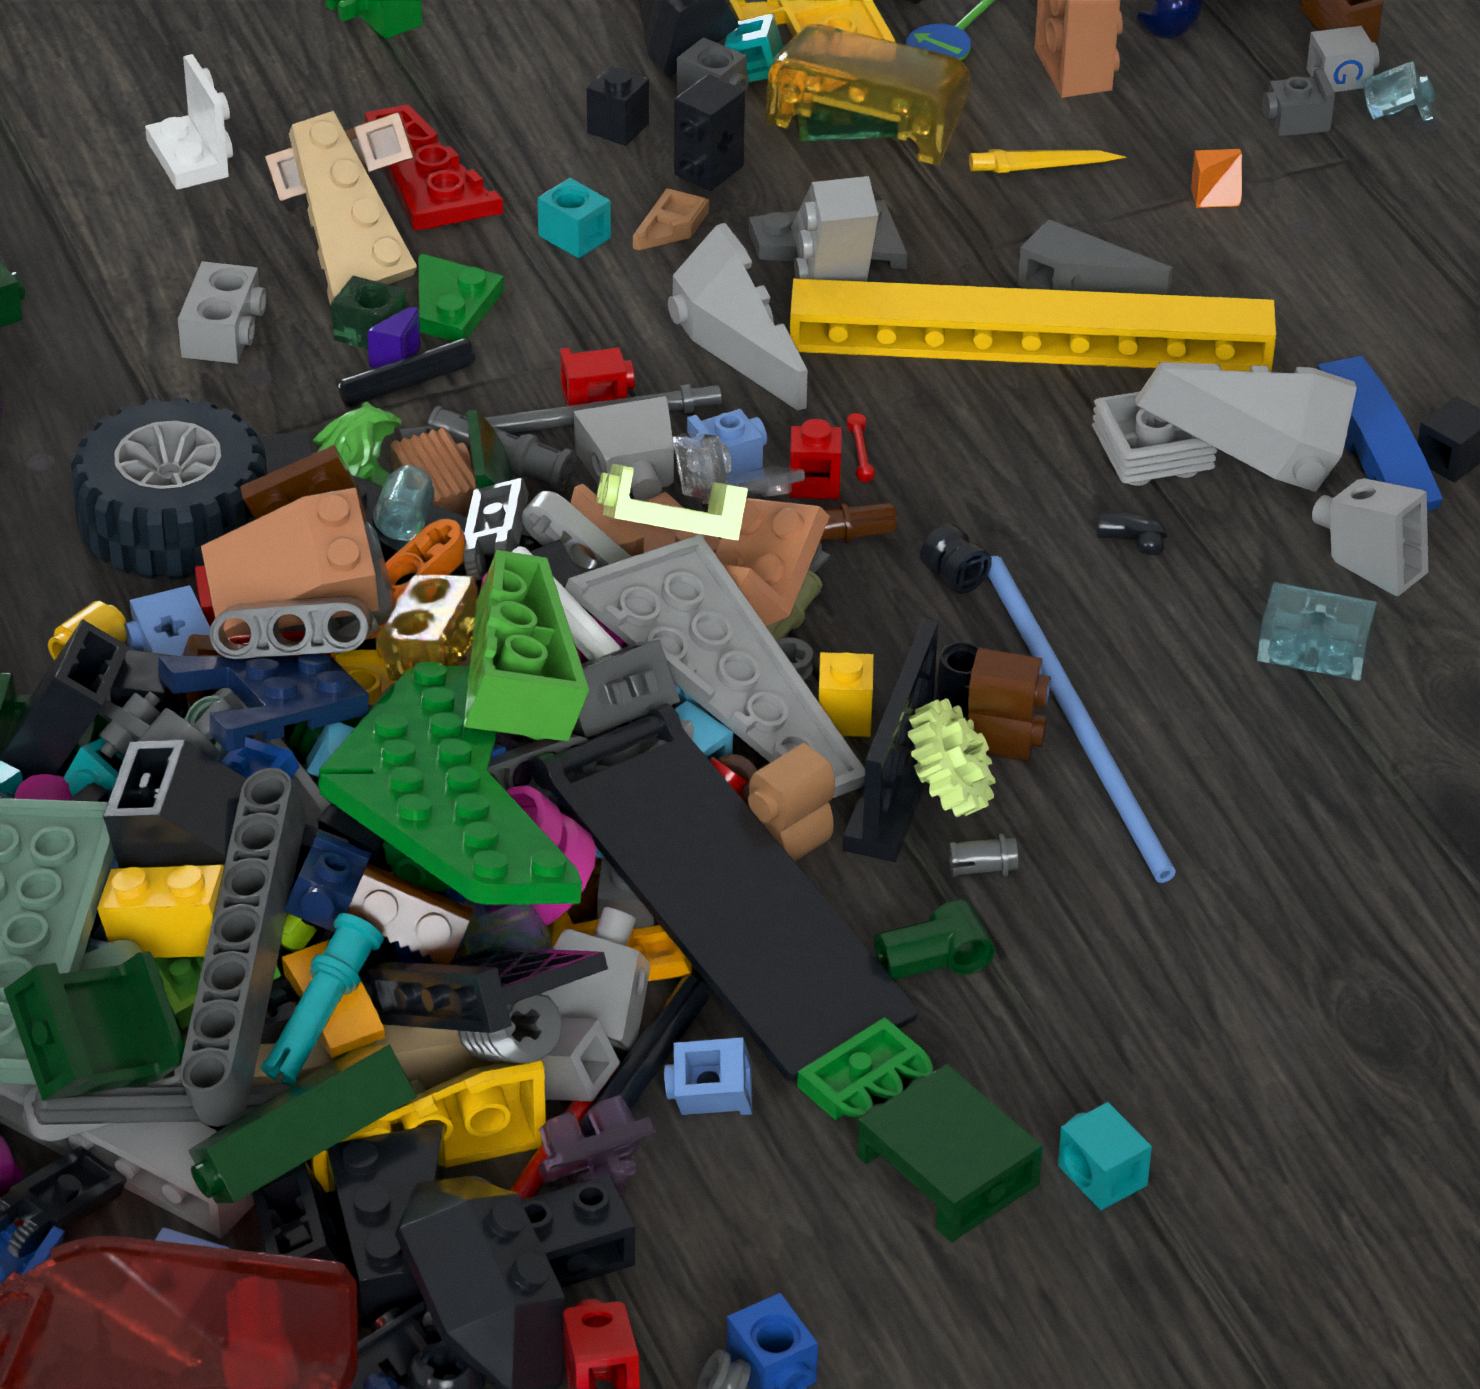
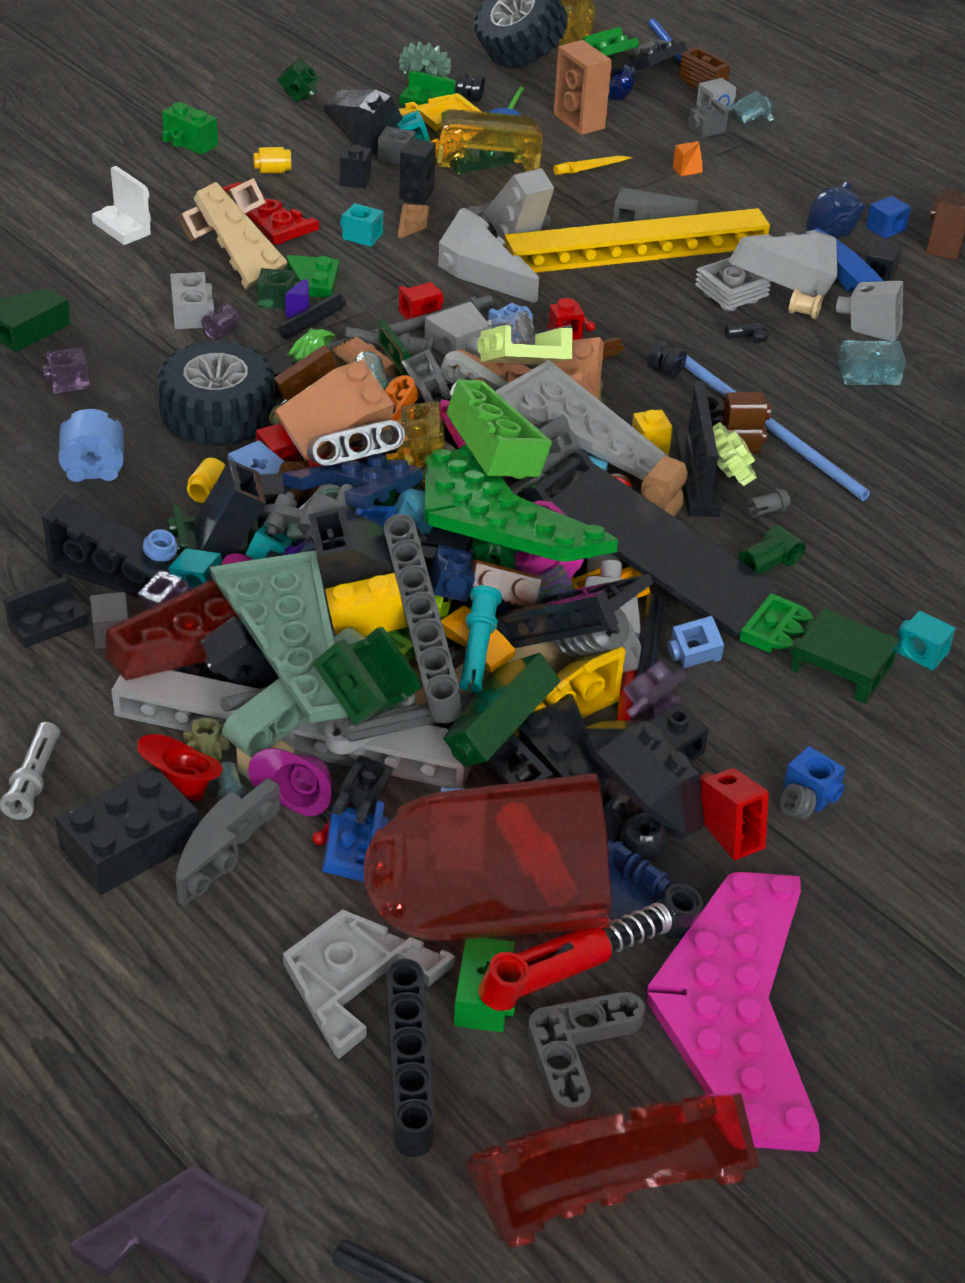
camera: 20 degrees left, 0 degrees up
none -> clear purple bush [201,303,240,339]
none -> yellow brick [253,147,291,174]
none -> tan bush [788,289,823,320]
none -> dark blue helmet [806,182,866,238]

